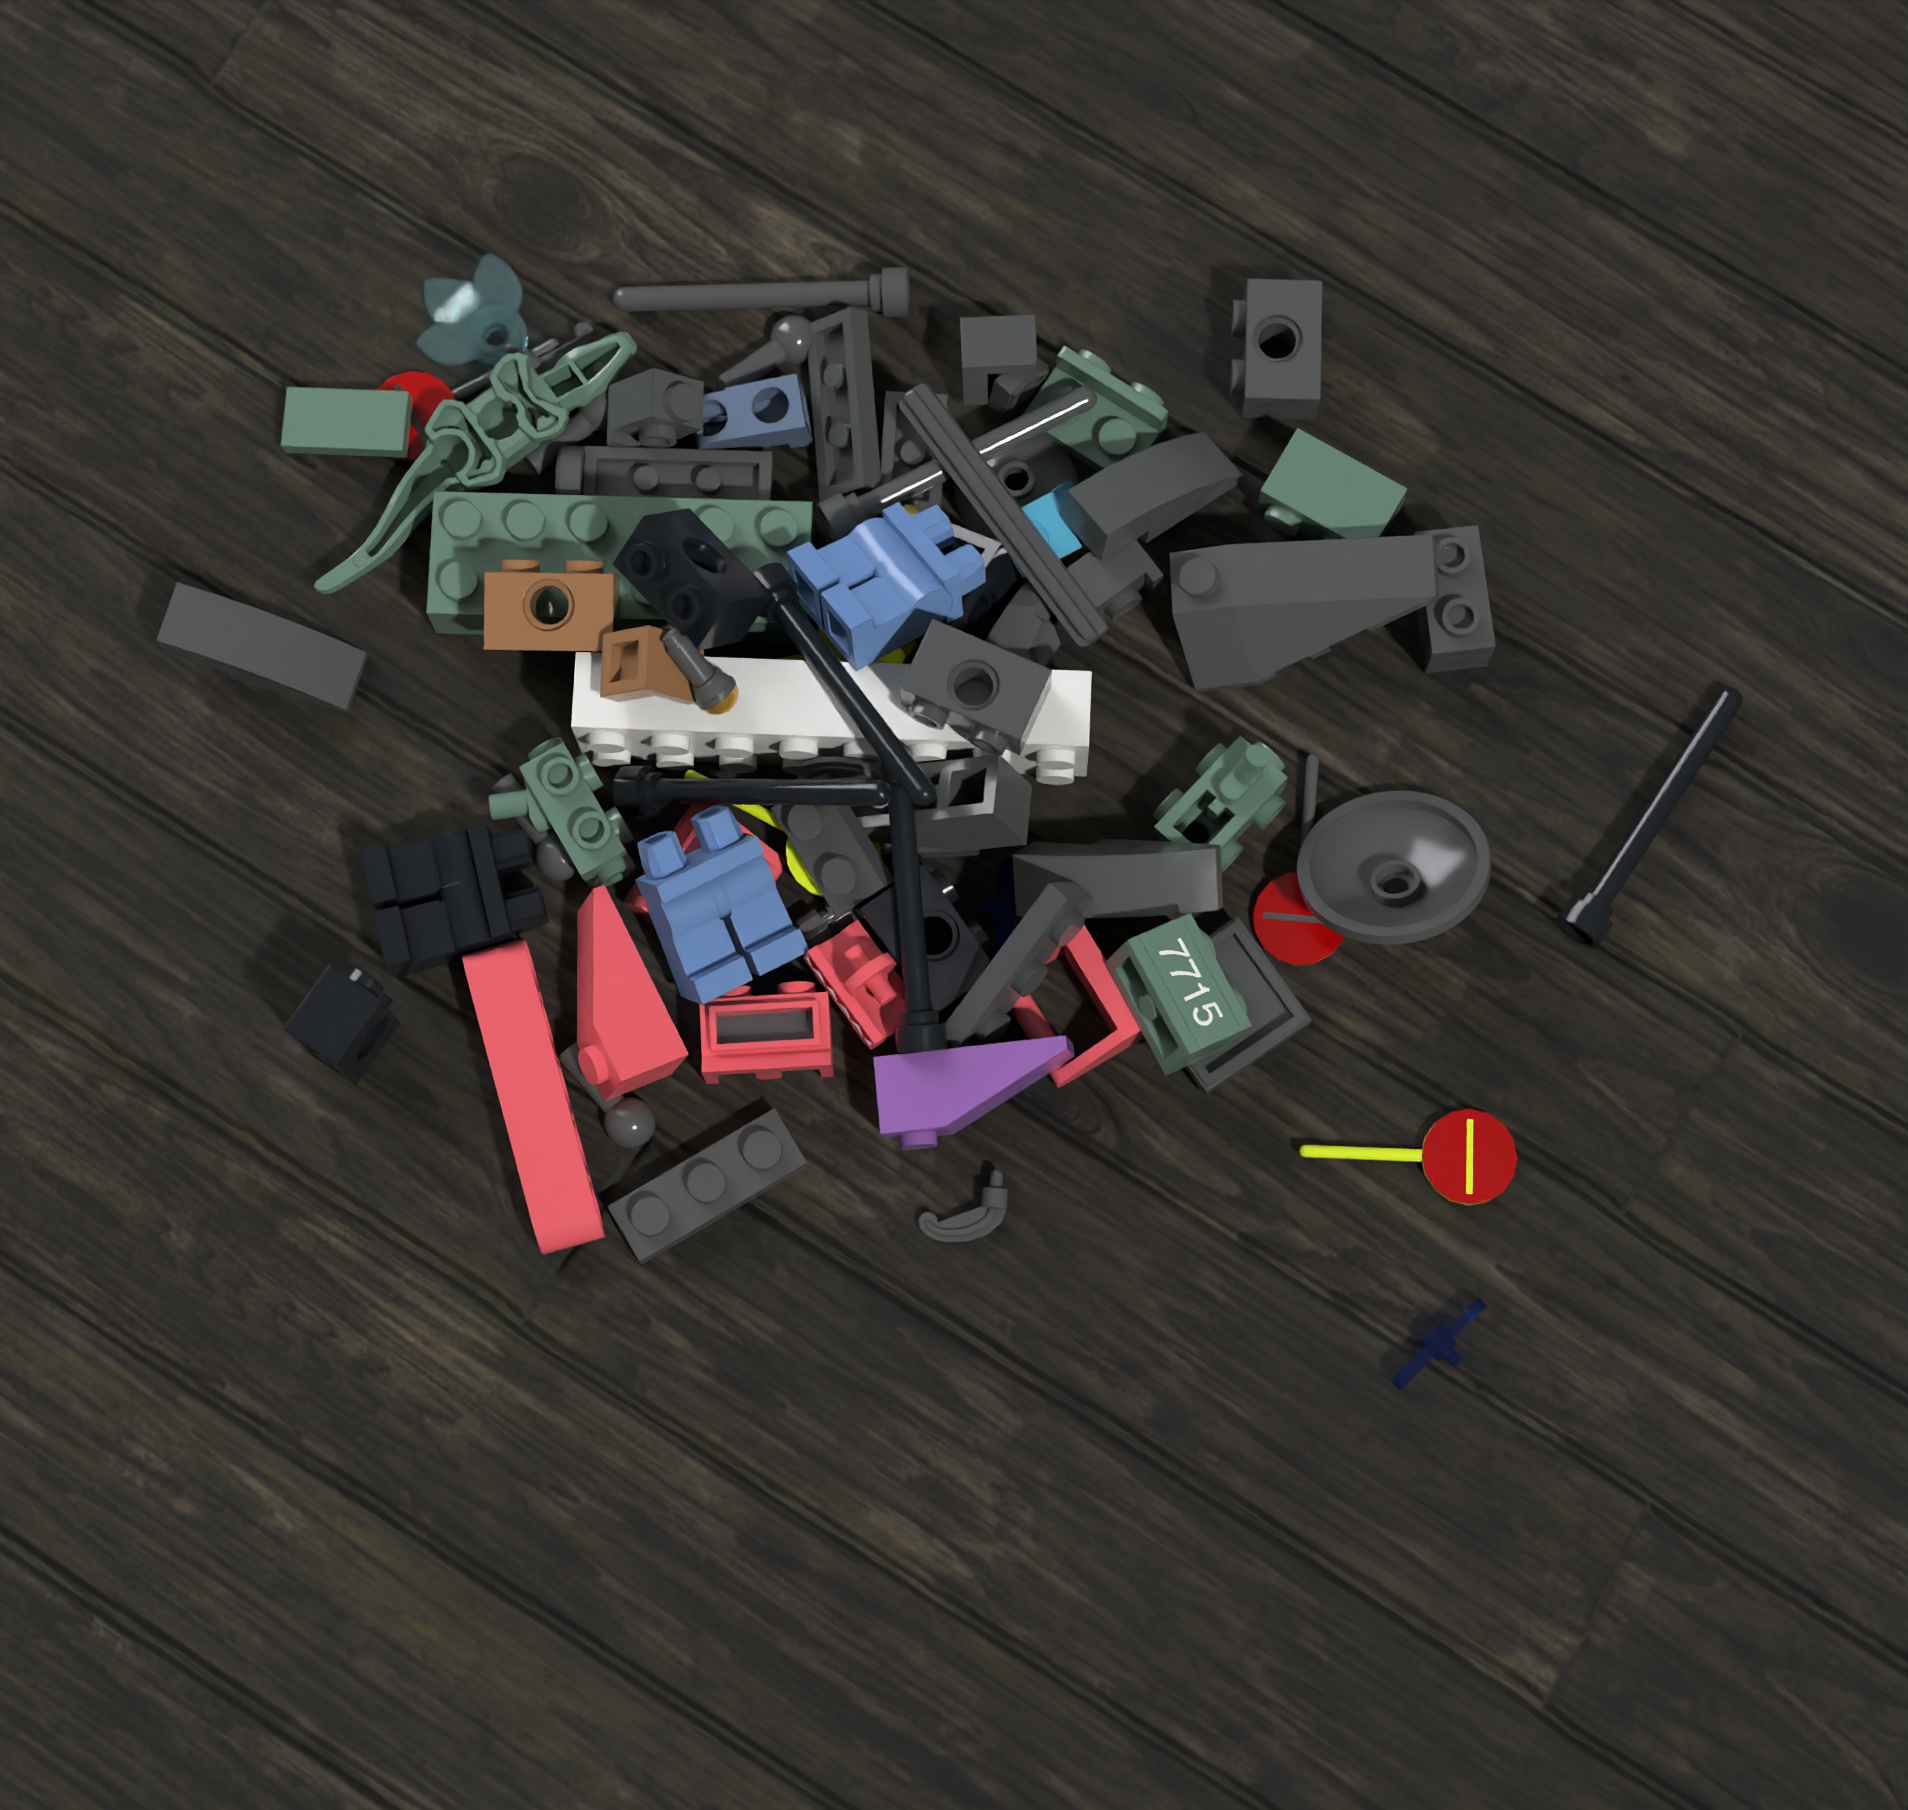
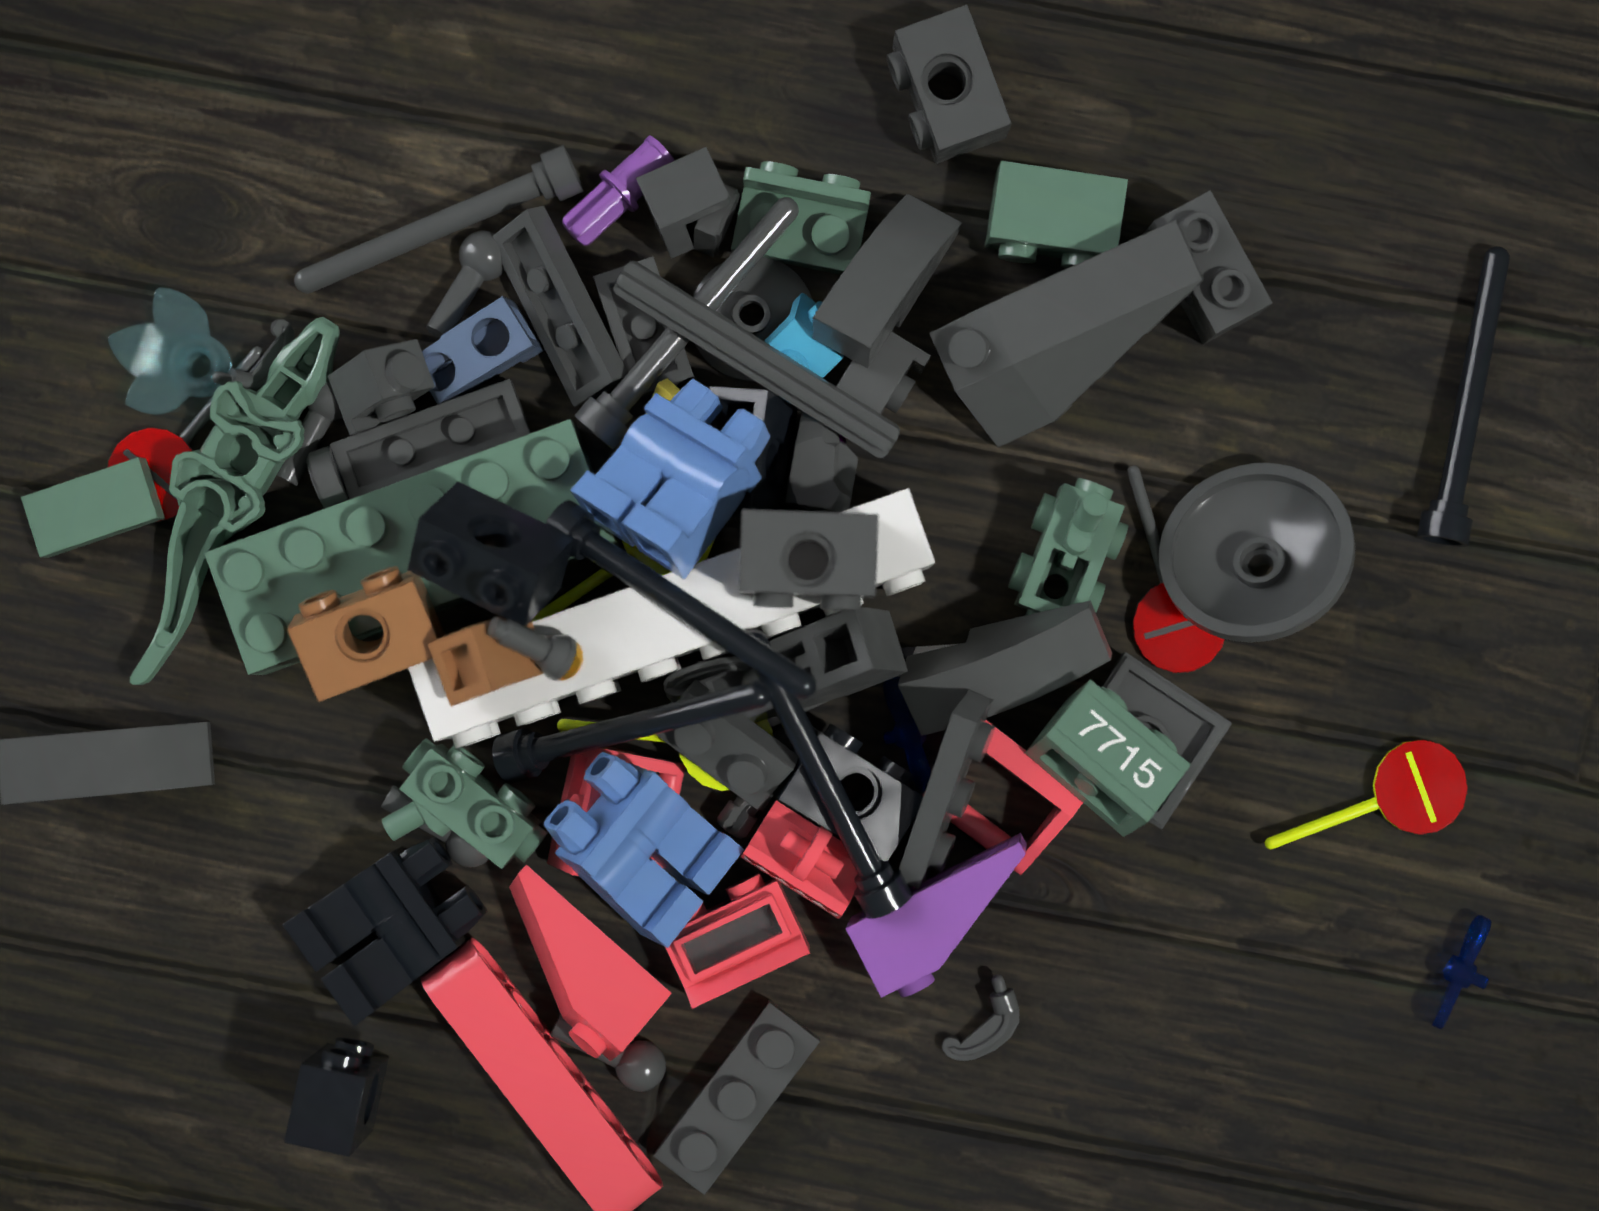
camera: 25 degrees left, 10 degrees up
none -> medium lavender axle [562,135,675,246]

